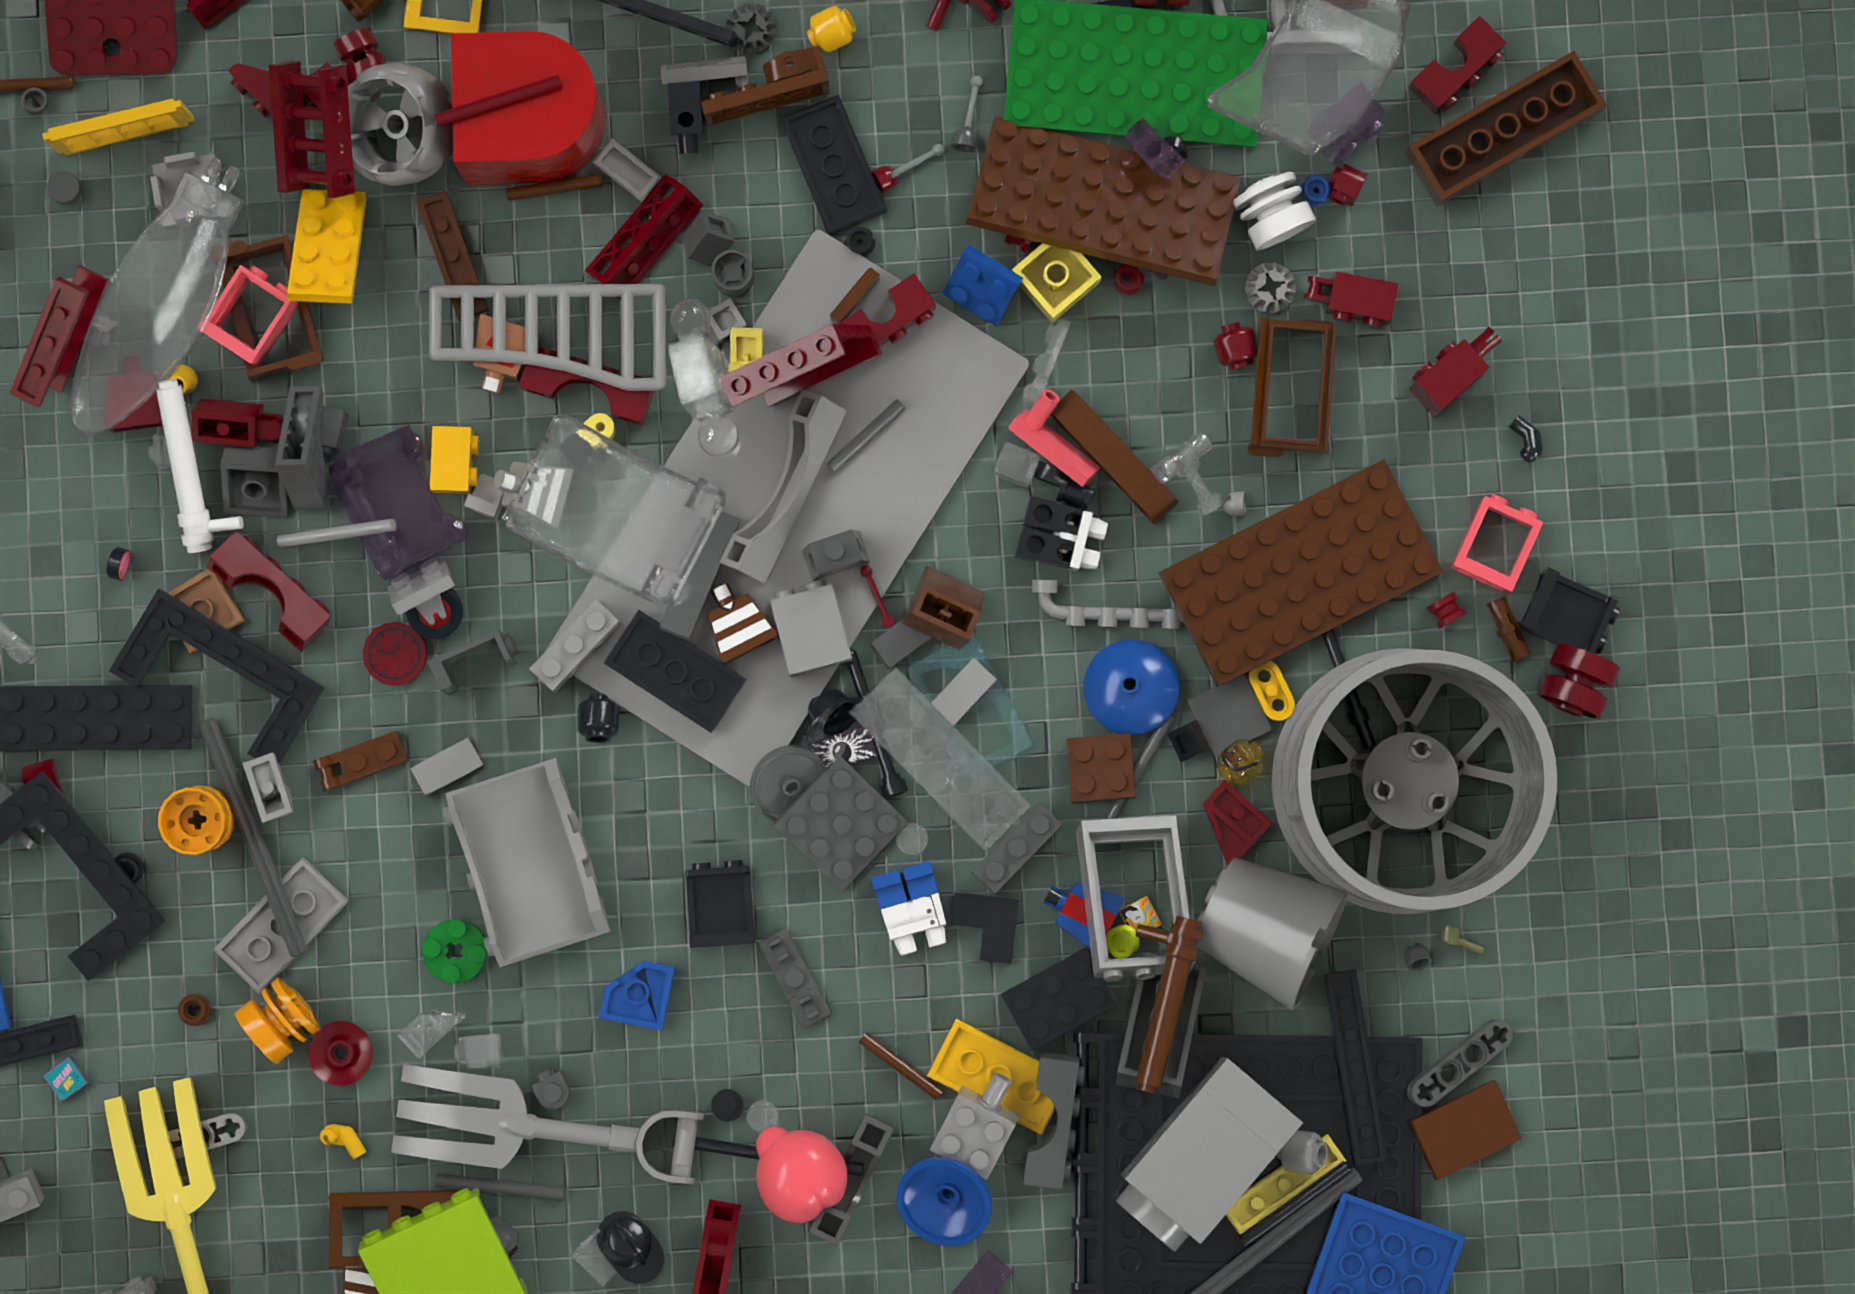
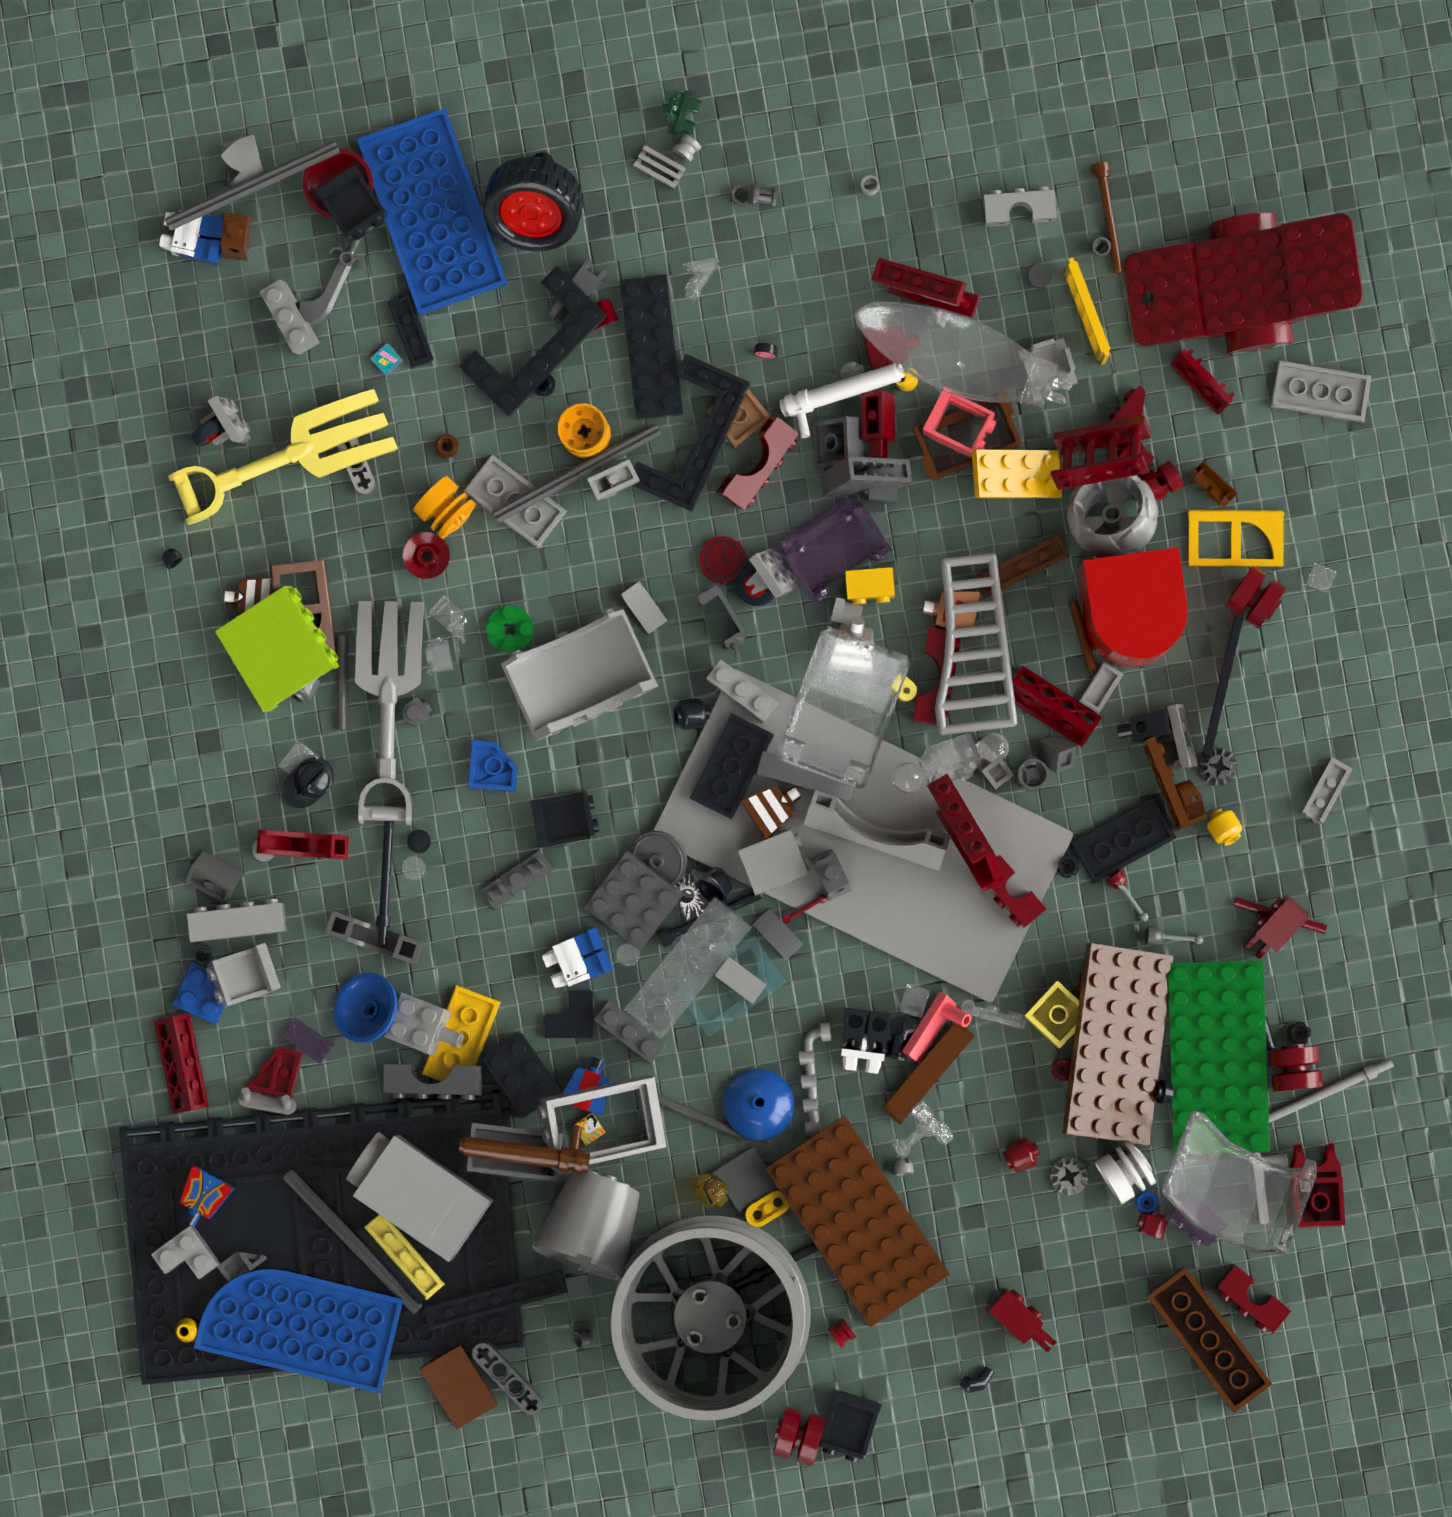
camera: 85 degrees right, 0 degrees up
light grey bar [277,518,396,548] -> none
reddish brown plate [313,731,409,792] -> none
yellow arm [320,1124,367,1160] -> none
dark red bar [434,75,562,127] -> none
light yellow bracket [728,327,763,372] -> none
coral piece [756,1126,847,1224] -> none
dark grey bar [826,399,905,472] -> none
reddish brown tile [830,268,880,324] -> none
reddish brown bar [859,1032,943,1100] -> none
reddish brown slope [902,566,984,650] -> none
blue plate [942,245,1023,326] -> none
reddish brown plate [1067,733,1136,804] -> none
neon yellow tile [1106,925,1139,958] -> none
clear purple leg [1124,117,1186,180] -> none
black plate [1167,720,1210,762] -> none
dark red wing [1203,780,1272,866] -> none
reddish brown piece [1248,317,1337,457] -> none
light grey head [1277,1130,1328,1174] -> none
dark red brick [1304,271,1399,329] -> none
olive hand [1441,926,1484,955] -> none
coral window [1450,494,1543,595] -> none
reddish brown pin [1486,596,1531,663] -> none

